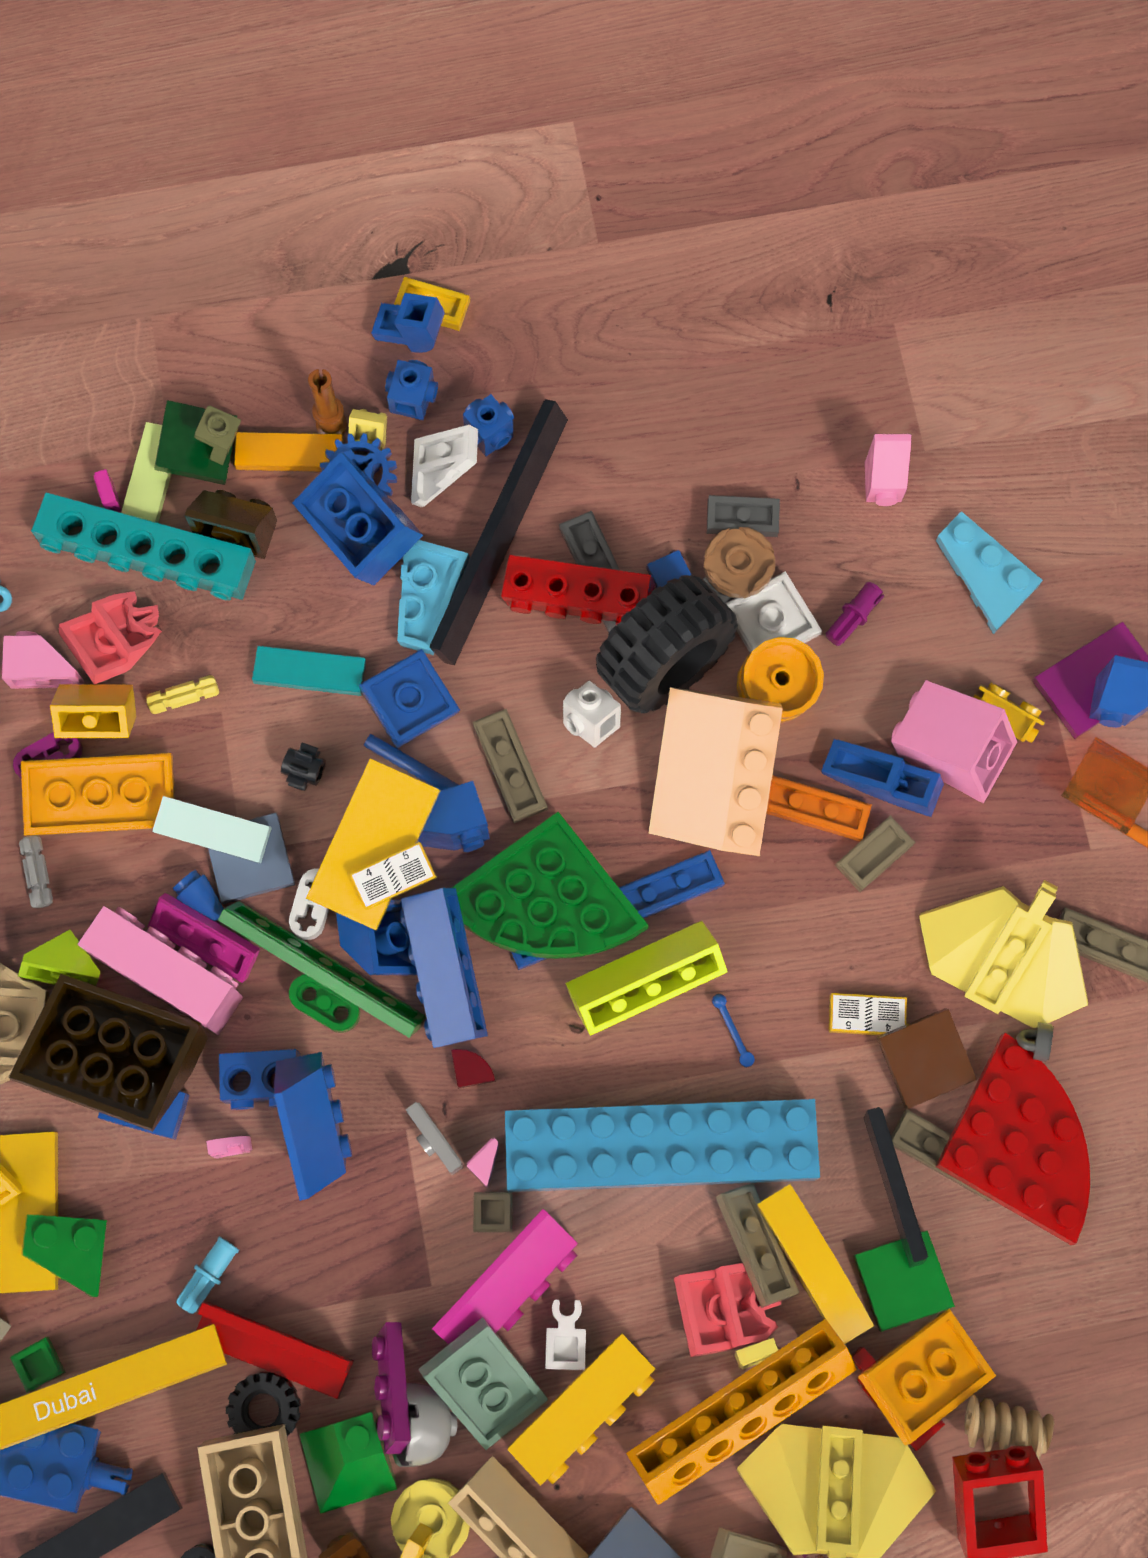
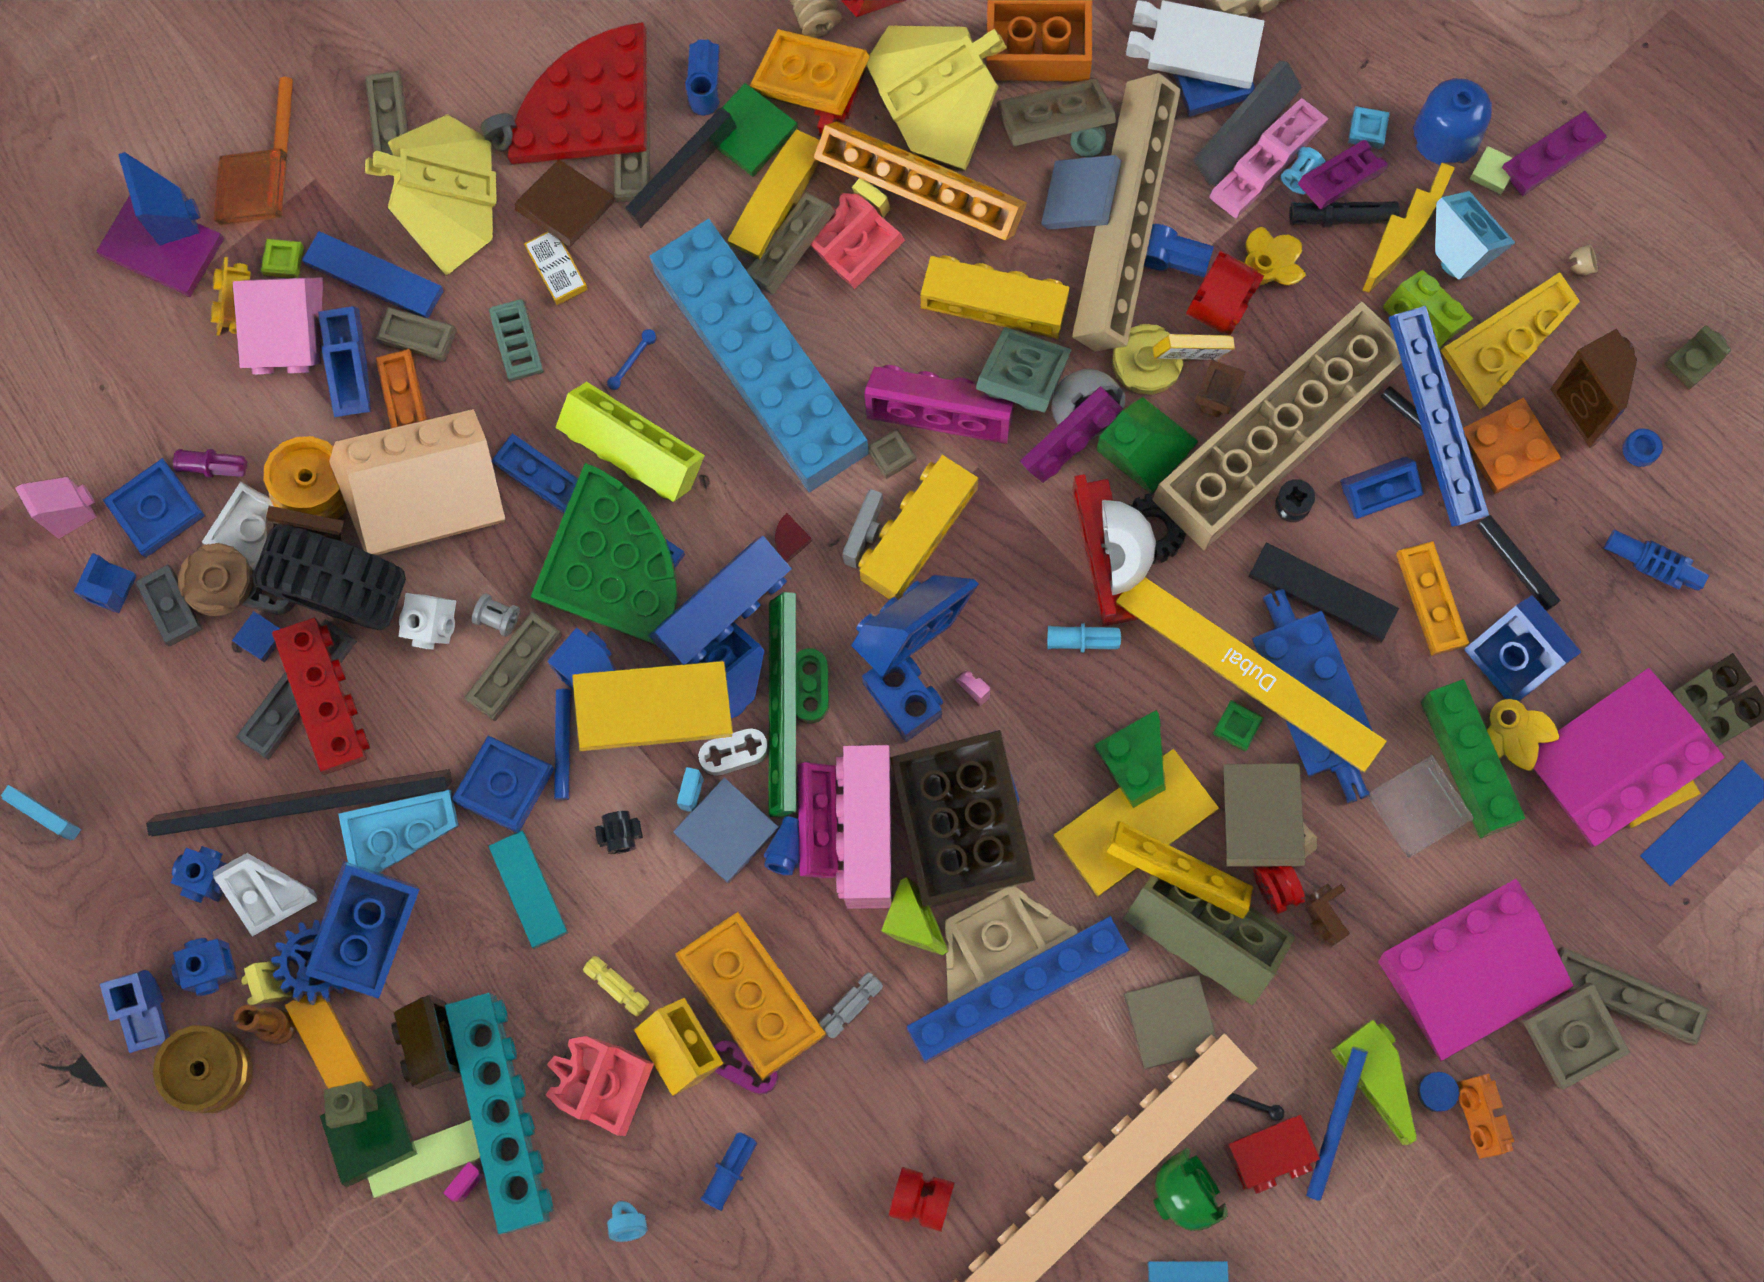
camera: 115 degrees left, 0 degrees up
bright pink slope [2,631,84,689] -> none
light aqua tile [152,796,272,863] -> none
white tile [349,842,437,910] -> none
yellow tile [394,277,470,331] -> none
bright pink slope [467,1138,499,1188] -> none
white plate [545,1300,586,1370] -> none
medium azure wing [936,511,1043,634] -> none
none -> medium azure tile [1,785,81,841]
none -> blue panel [74,553,136,613]
none -> blue plate [103,458,205,558]
none -> pearl gold wheel [153,1025,253,1114]
none -> lime tile [261,239,304,278]
none -> reddish brown tile [266,506,344,542]
none -> blue tile [302,231,444,318]
none -> light grey bush [472,593,520,637]
none -> sand green slope [489,299,544,382]
none -> medium azure tile [677,767,704,812]
none -> blue piece [685,40,720,116]
none -> yellow brick [858,455,978,600]
none -> white cylinder [1101,500,1156,595]

